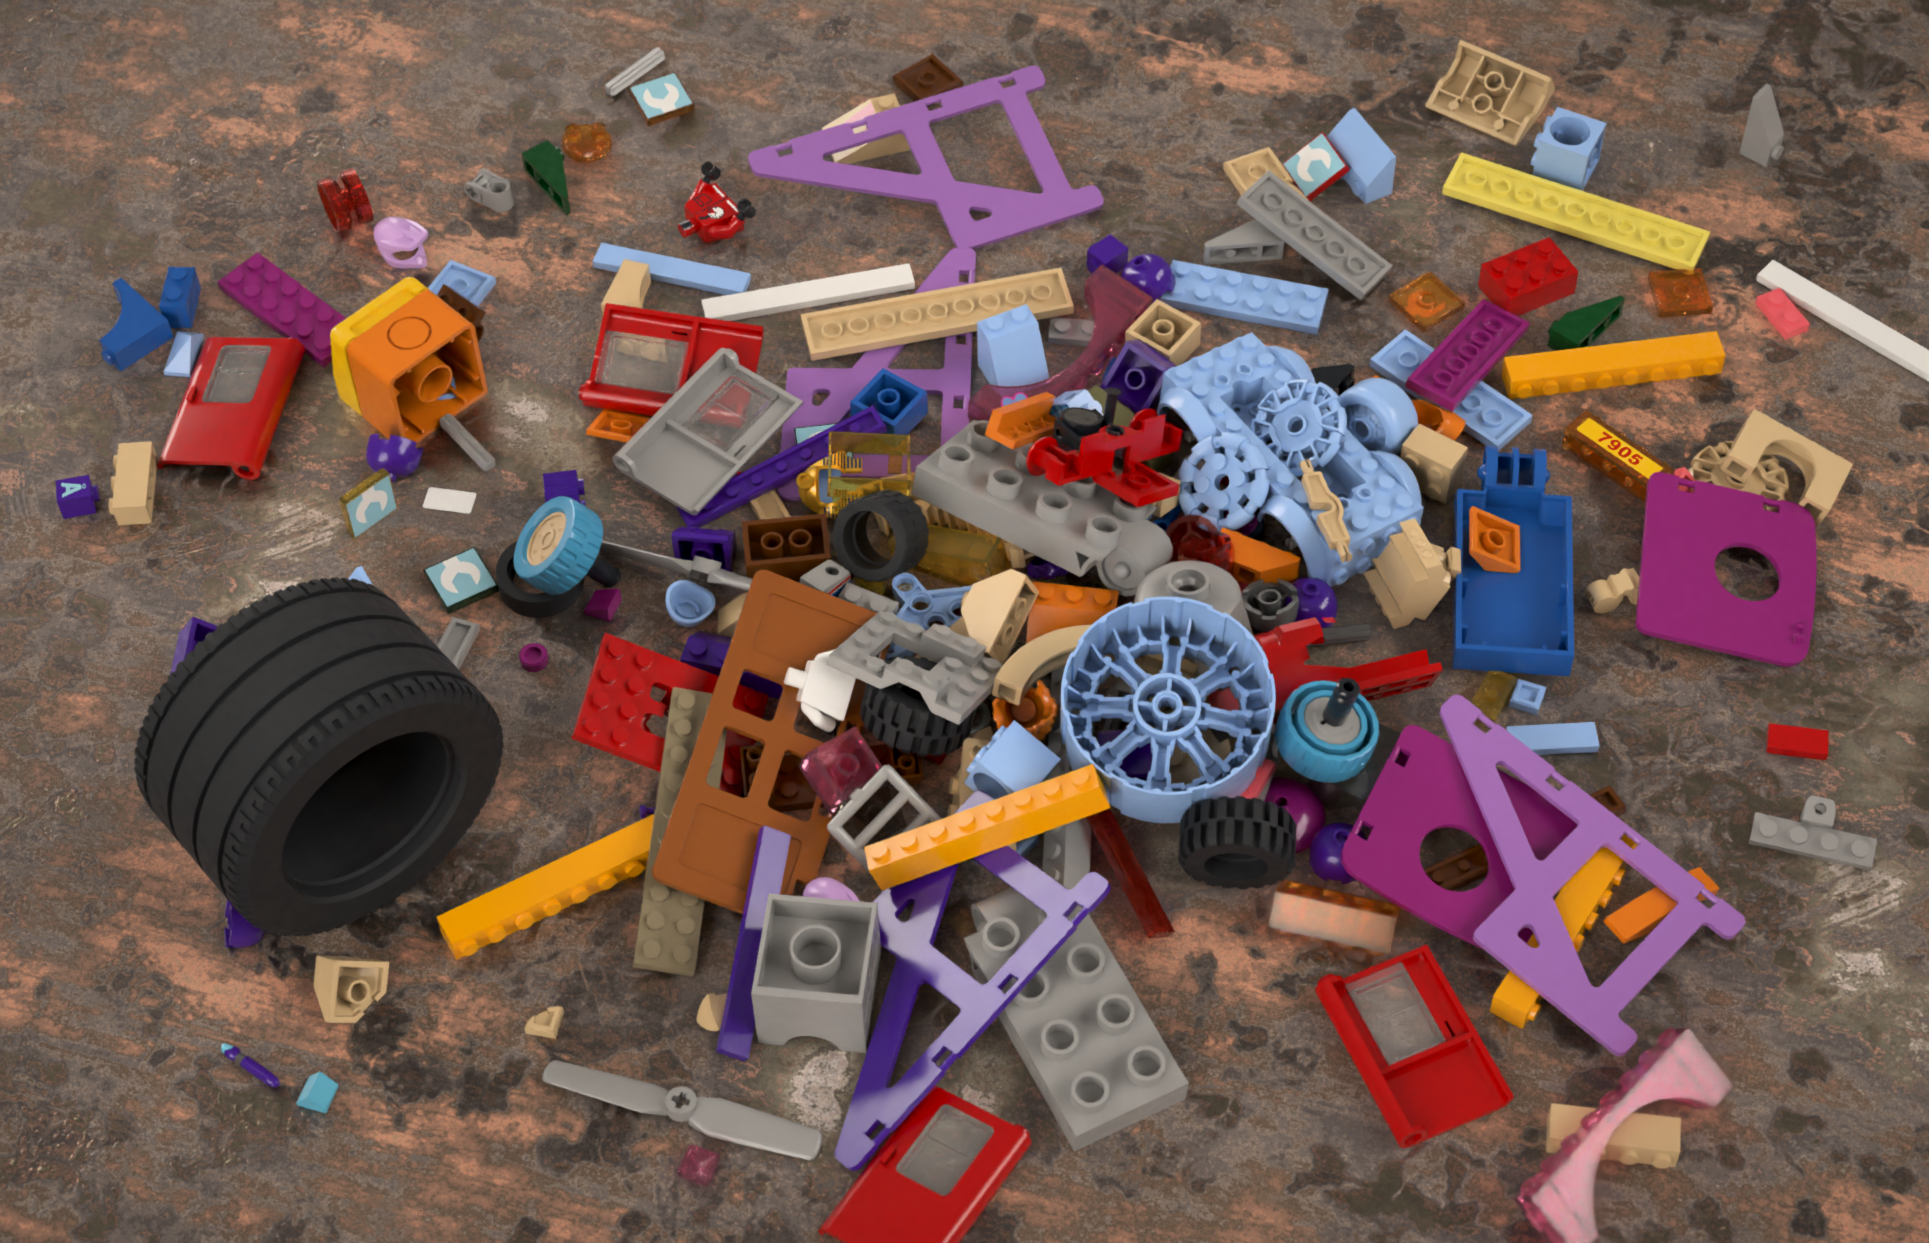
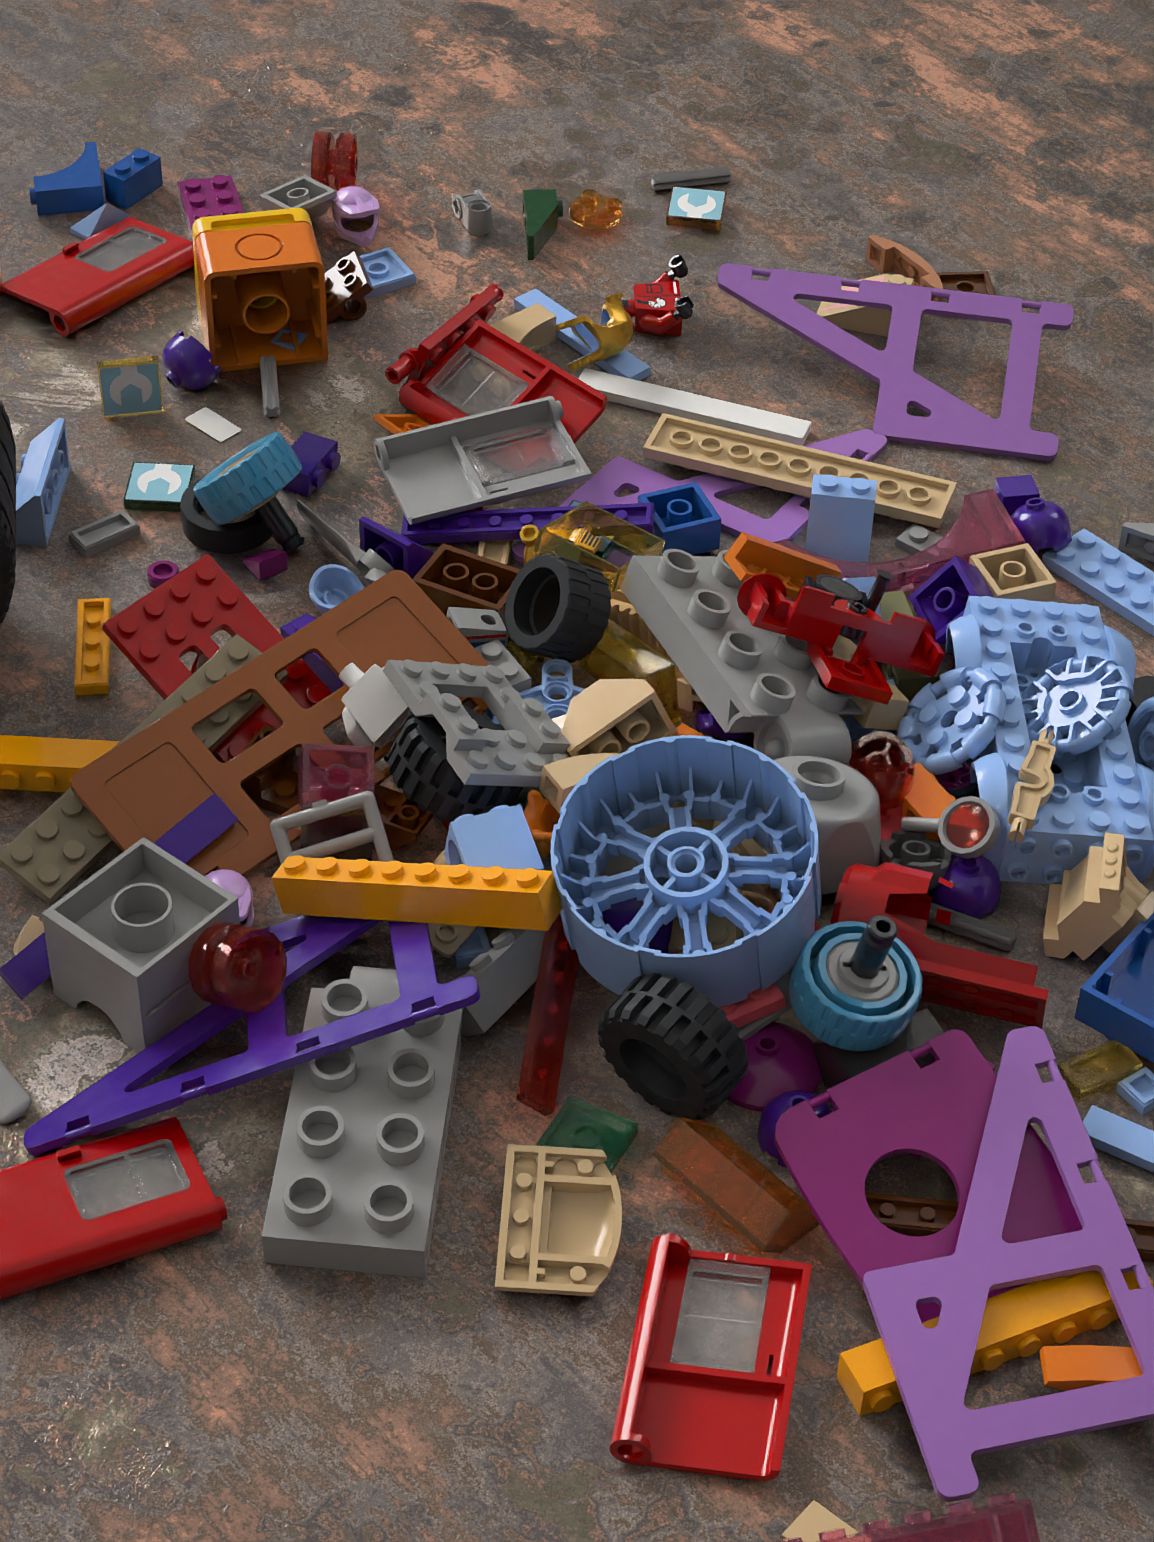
camera: 30 degrees right, 10 degrees down
none -> light orange tile [74,598,112,695]
none -> clear red wheel [189,921,287,1013]
none -> light grey slope [259,175,337,222]
none -> red plate [385,284,504,385]
none -> tan slope [495,1144,622,1297]
none -> clear green tile [535,1095,639,1173]
none -> pearl gold piece [555,292,633,371]
none -> nougat slope [865,235,943,302]
none -> piece [901,796,1000,859]

